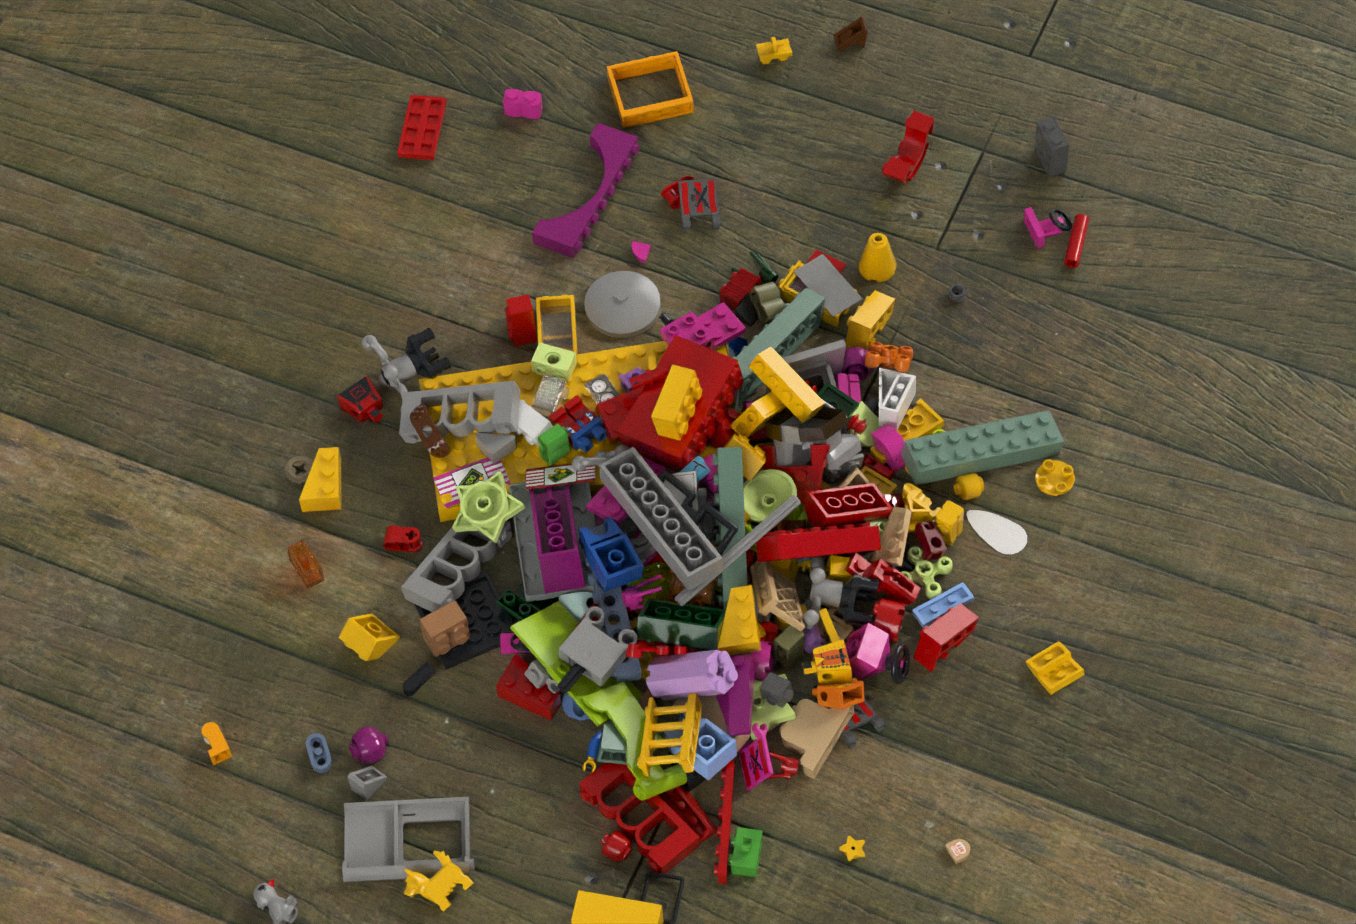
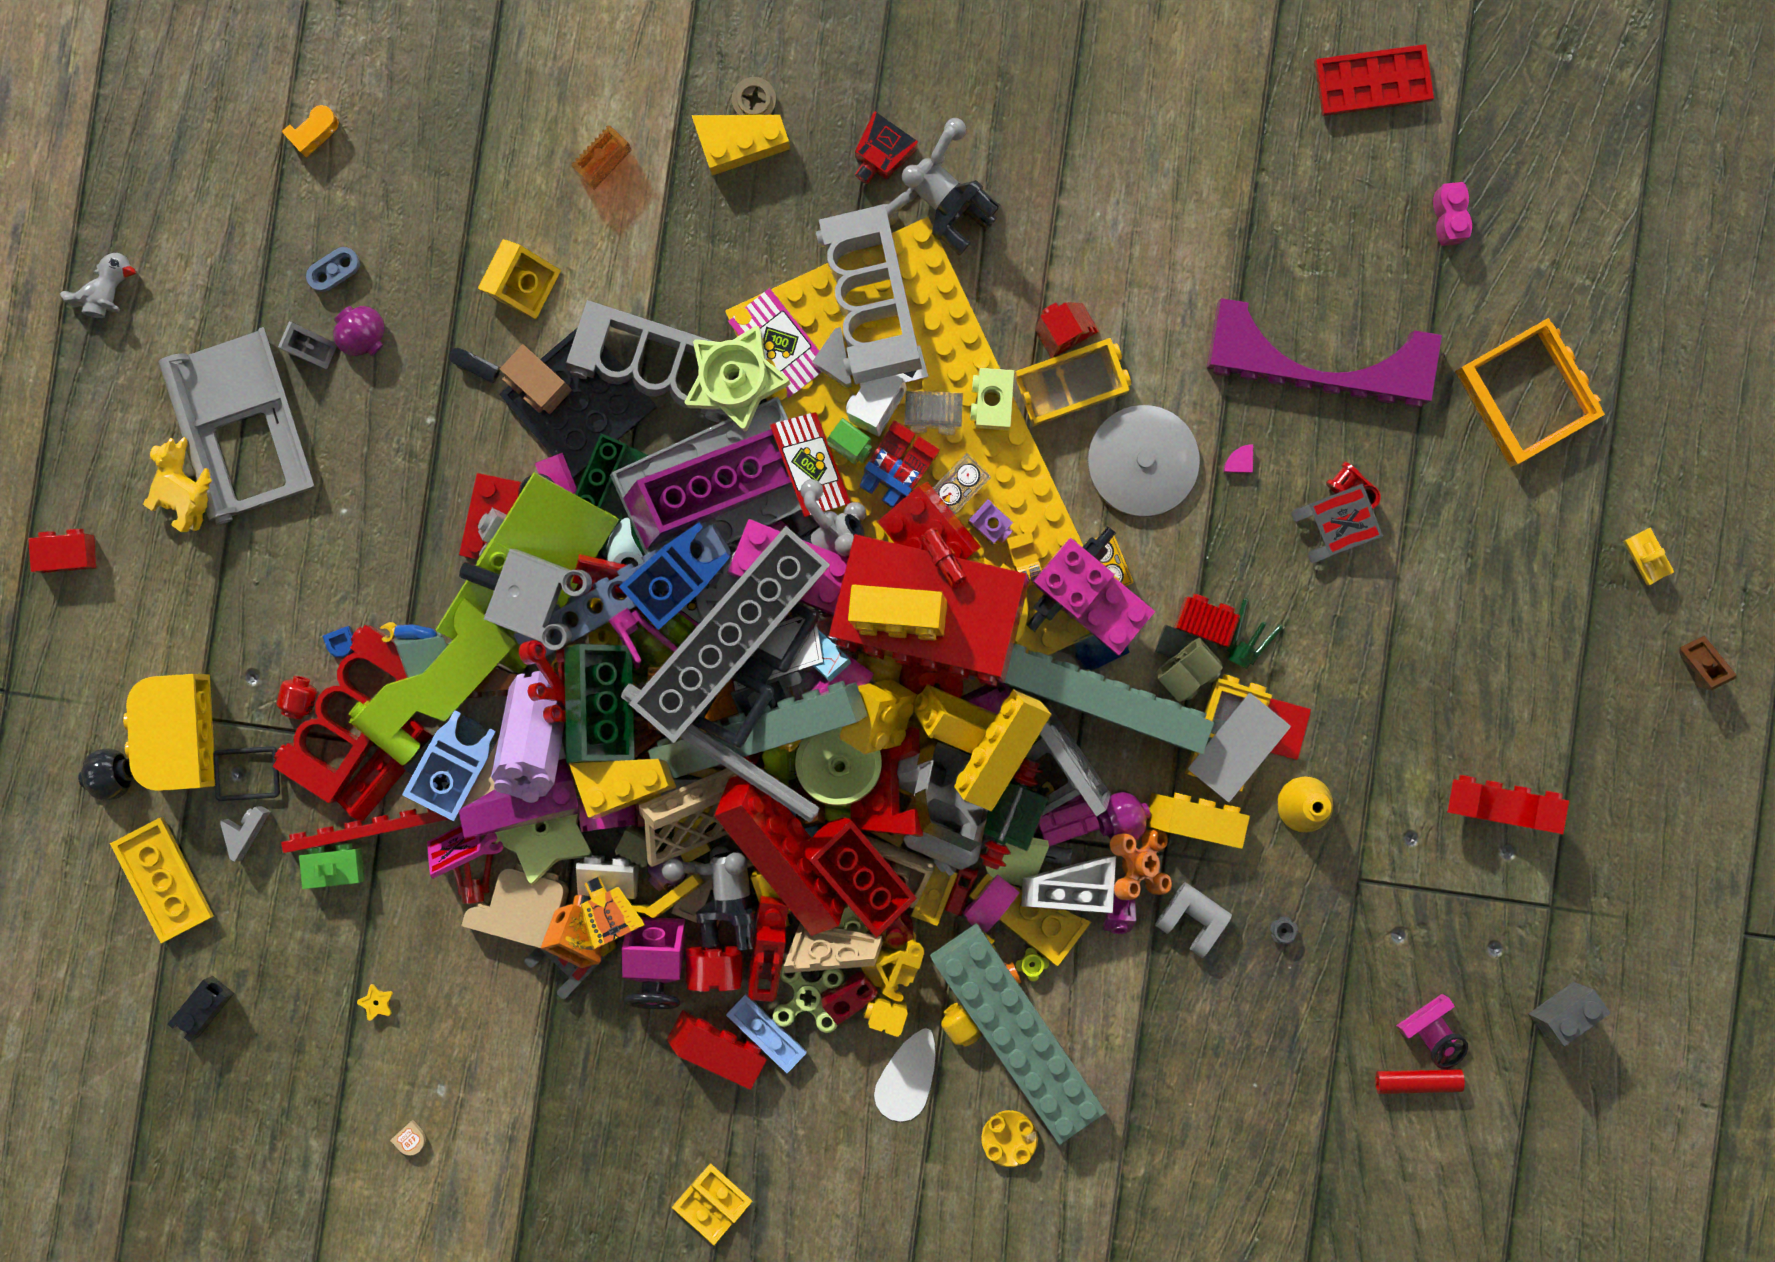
camera: 65 degrees right, 30 degrees up
red piece [383,525,423,553] -> none
reddish brown piece [410,404,451,458] -> none
yellow fence [637,693,702,777] -> none
dark grey brick [759,672,794,708] -> none
none -> light grey slope [220,806,271,862]
none -> blue tile [322,626,354,658]
none -> white slope [576,855,639,899]
none -> magenta bracket [1103,893,1136,934]
none -> light grey connector [1155,882,1232,958]

